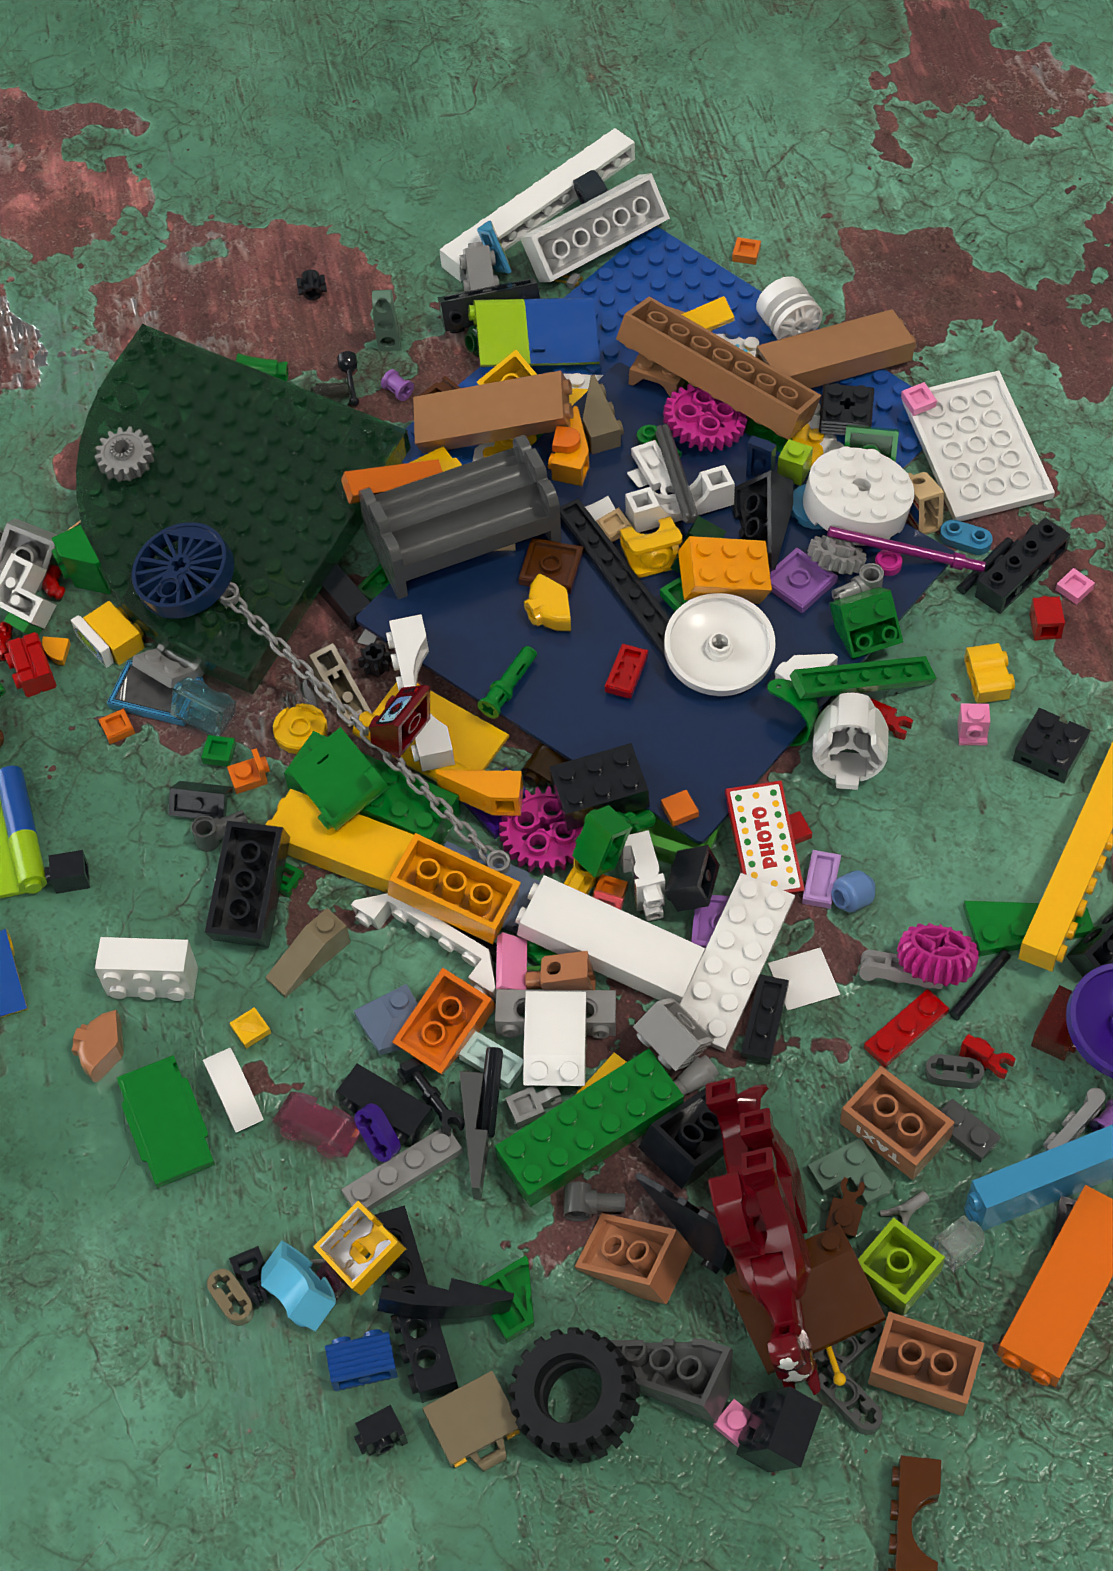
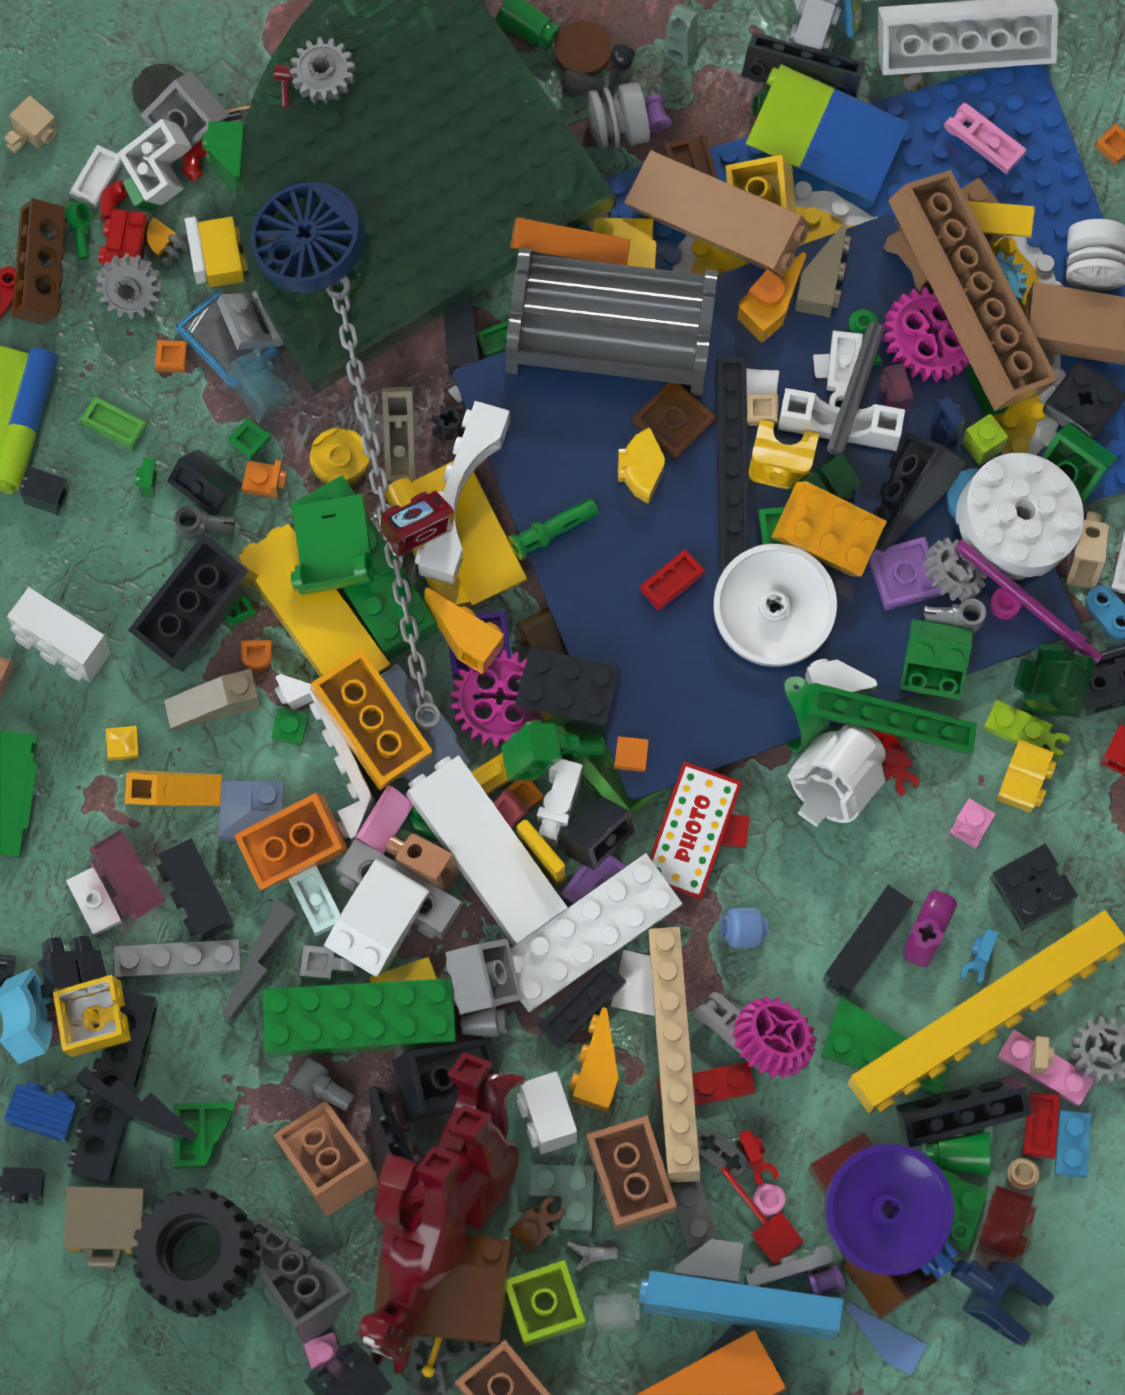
camera: 25 degrees right, 15 degrees up
white brick [203,1048,264,1132] -> none
dark purple beam [354,1103,401,1162] -> none
black piece [397,1058,465,1137] -> none
black axle [478,1047,503,1138] -> none
lavender tile [802,850,841,909] -> none
black bar [949,950,1011,1020] -> none
none -> black hips [37,936,107,999]
none -> white plate [66,867,122,937]
none -> bright green tile [80,396,148,451]
none -> light grey gear [96,253,163,319]
none -> light orange slope [125,770,222,806]
none -> green plate [135,458,158,498]
none -> dark grey hair [161,232,190,268]
none -> orange tile [241,640,272,673]
none -> green plate [271,708,309,746]
none -> dark red hand [273,64,293,107]
none -> white brick [516,1071,577,1155]
none -> yellow tile [517,820,566,887]
none -> reddish brown tile [554,21,612,77]
none -> light orange slope [568,1007,618,1114]
none -> light grey wheel [587,82,650,152]
none -> tan brick [648,927,700,1183]
none -> light grey slope [674,1239,743,1284]
none -> red piece [721,1167,804,1265]
none -> bright pink tile [753,1183,785,1217]
none -> black brick [823,885,914,998]
none -> clear pink piece [879,363,914,412]
none -> magenta piece [902,890,957,967]
none -> bright pink plate [944,103,1027,174]
none -> dark azure plate [960,929,998,986]
none -> lime plate [983,700,1070,759]
none -> dark green panel [1014,644,1095,717]

